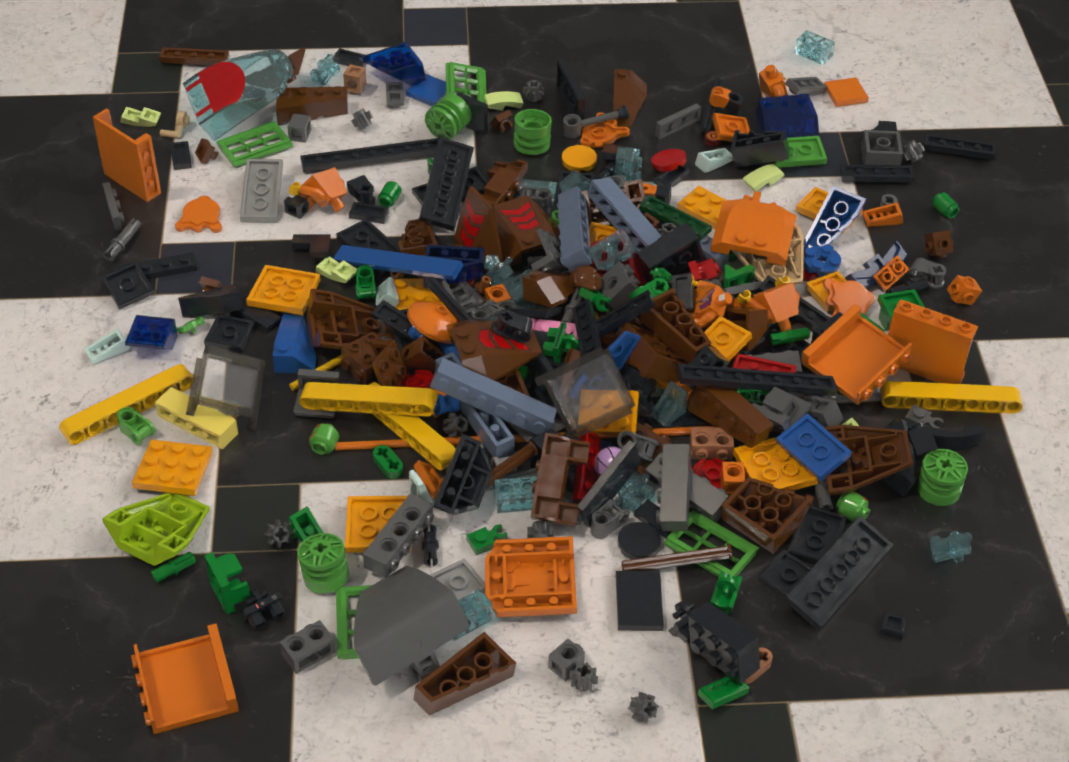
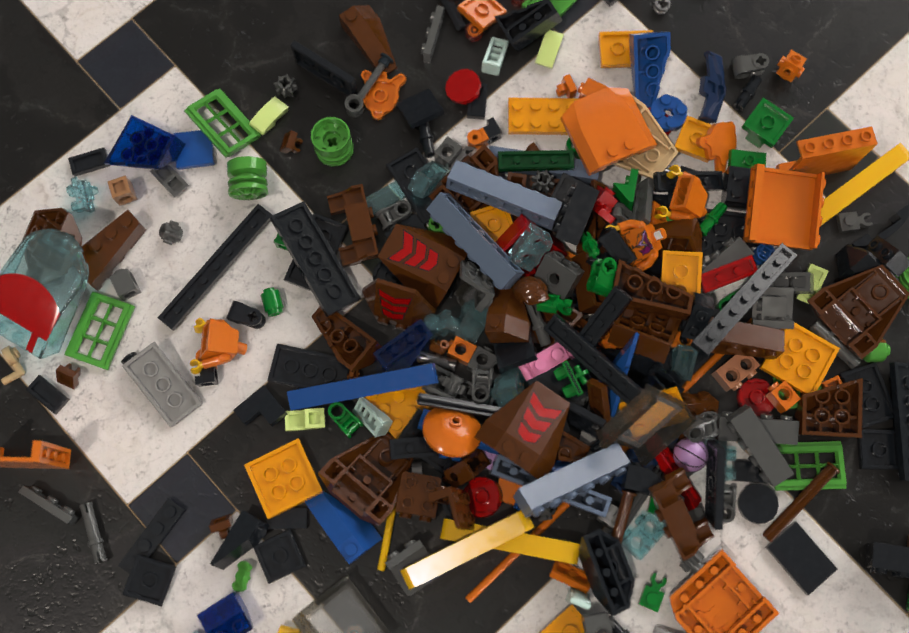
camera: 40 degrees left, 30 degrees up
orange tile [175,196,222,233] -> none
bright green head [309,423,339,455] -> none
black tile [349,202,389,224] -> none
green beam [373,445,403,479] -> none
black tile [456,92,488,135] -> none
black piece [491,309,533,343] -> none
light orange tile [562,145,597,172] -> none
clear light blue brick [615,147,643,182] -> none
black hips [668,601,704,642] -> none
green hips [710,571,742,614] -> none
blue plate [776,413,852,481] -> none
orange slope [862,202,903,227] -> none
orange slope [873,255,909,291] -> none
reddish brown brick [924,230,954,259] -> none

